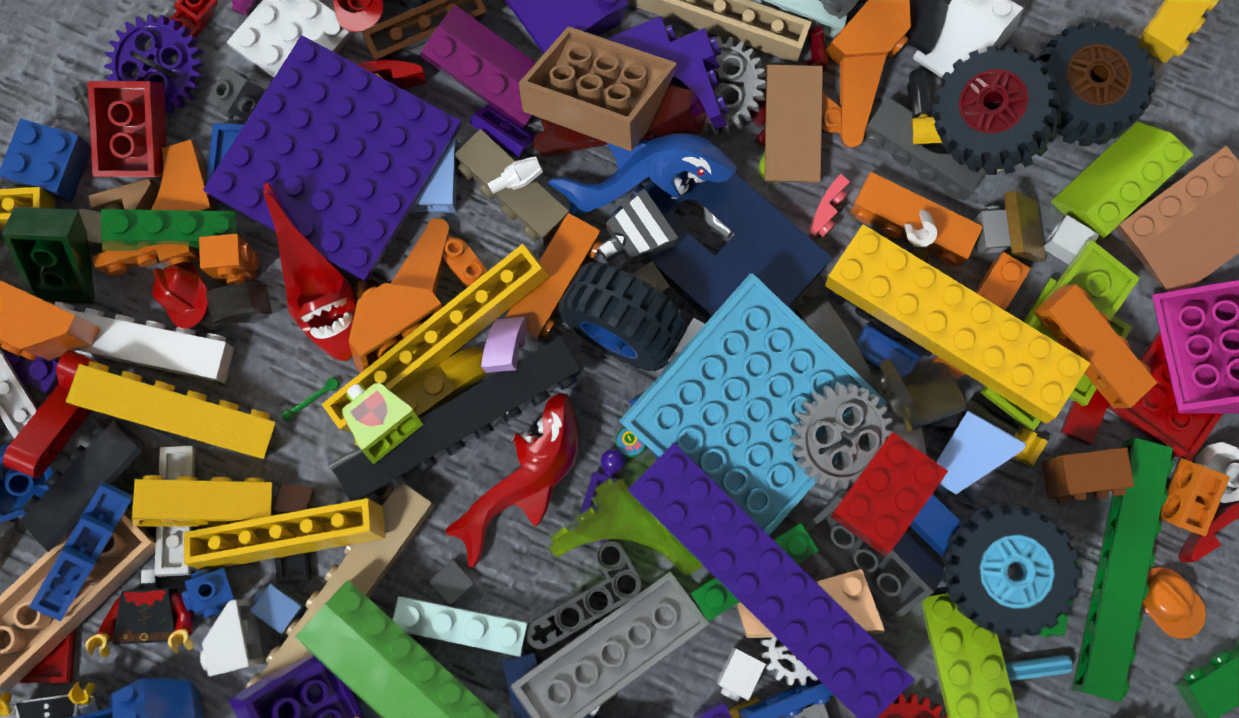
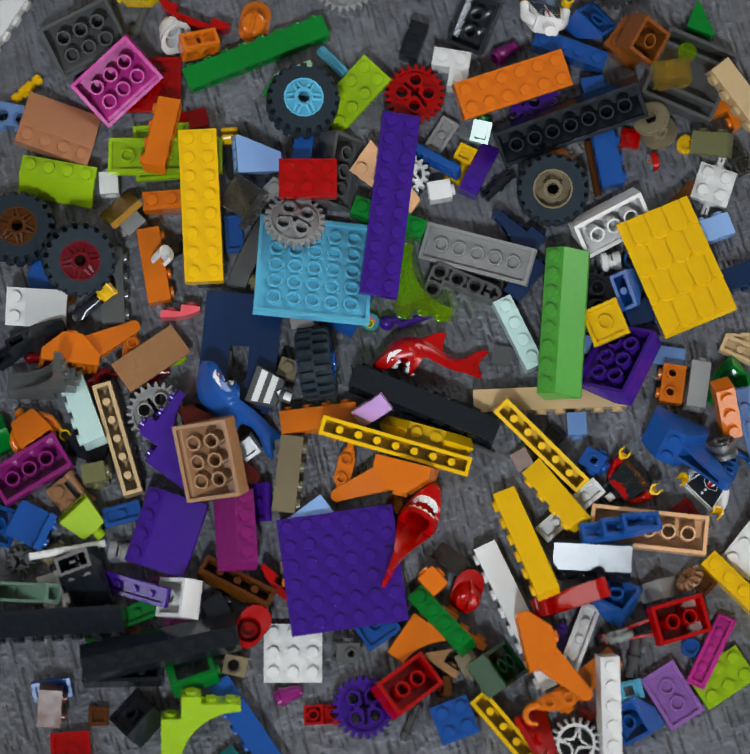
camera: 125 degrees left, 0 degrees up
white slope [200,599,266,677] -> none
green hinge [281,378,339,421] -> none
lime torso [342,383,423,464] -> none
white piece [488,156,543,194] -> none
dark orange container [1041,447,1134,504] -> none
none -> light grey brick [239,431,263,462]
none -> reddish brown tile [438,676,452,697]

